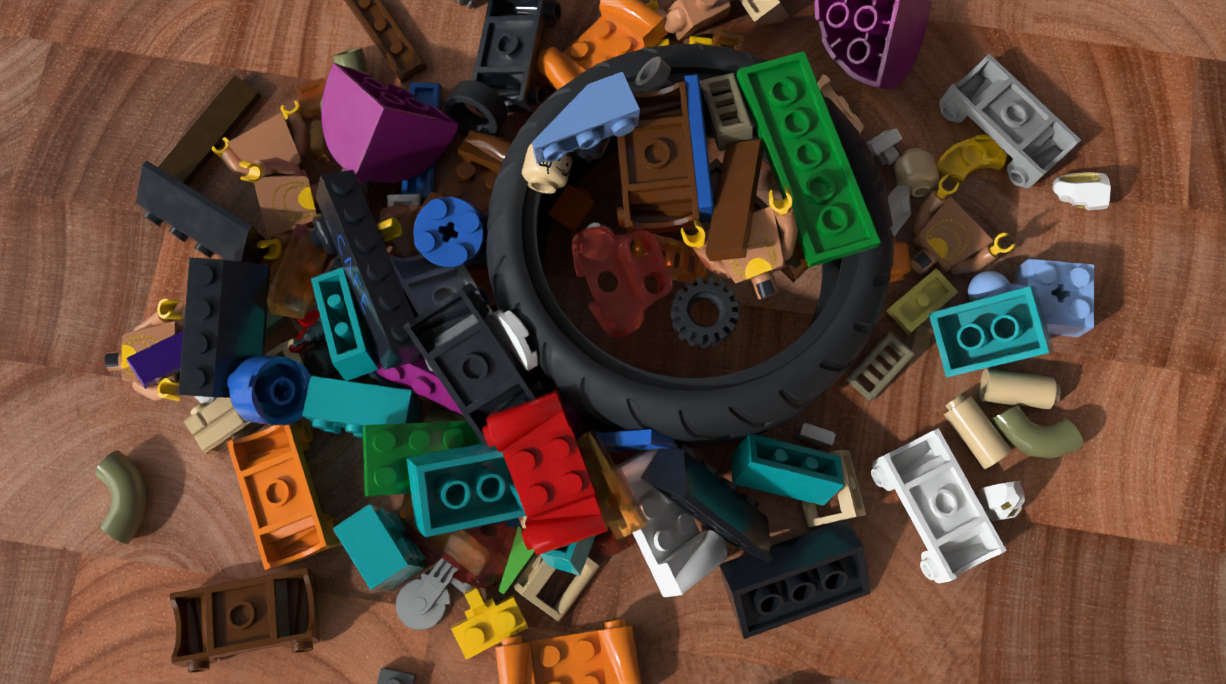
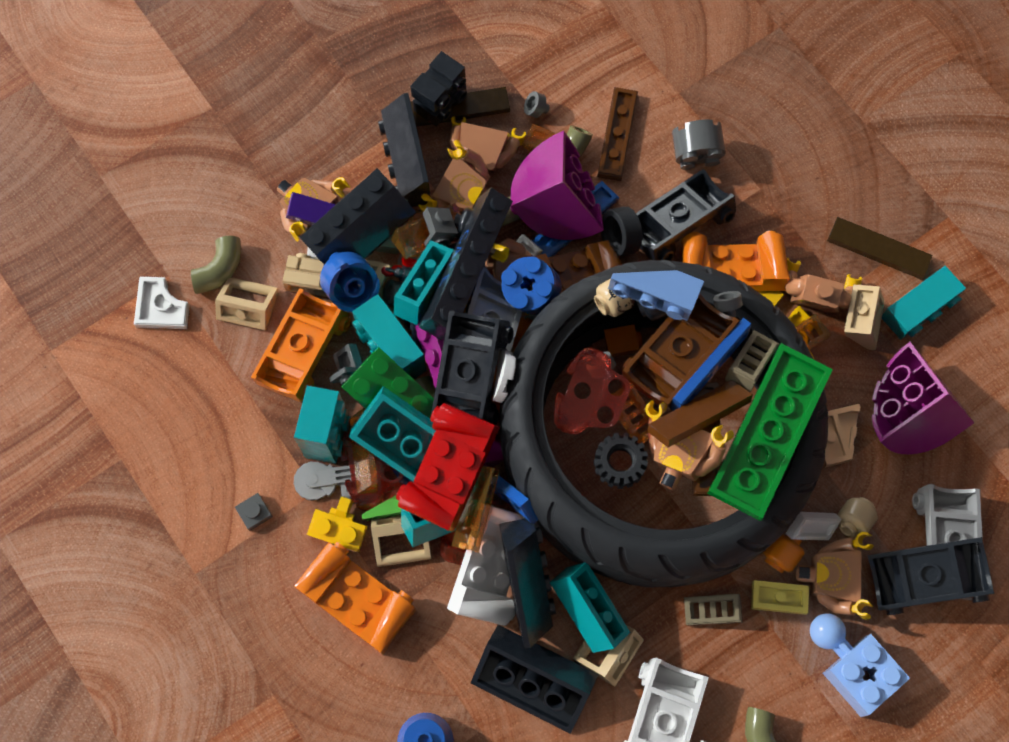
camera: 45 degrees right, 5 degrees down
reddish brown piece [170,568,320,673] -> none
clear orange tile [310,120,331,162] -> none
white tile [795,423,836,449] -> none
white tile [866,128,902,166] -> none
teal brick [929,286,1054,378] -> none
yellow tile [936,134,1008,185] -> none
tan brick [943,394,1012,469] -> none
tan brick [979,369,1061,409] -> none
white rock [1052,172,1111,211] -> none
none -> white tile [134,277,190,329]
none -> tan tile [215,278,279,330]
none -> dark grey bracket [329,344,362,385]
none -> black brick [410,51,467,127]
none -> dark grey bracket [423,207,458,247]
none -> dark grey tile [524,91,550,118]
none -> black piece [868,537,995,615]

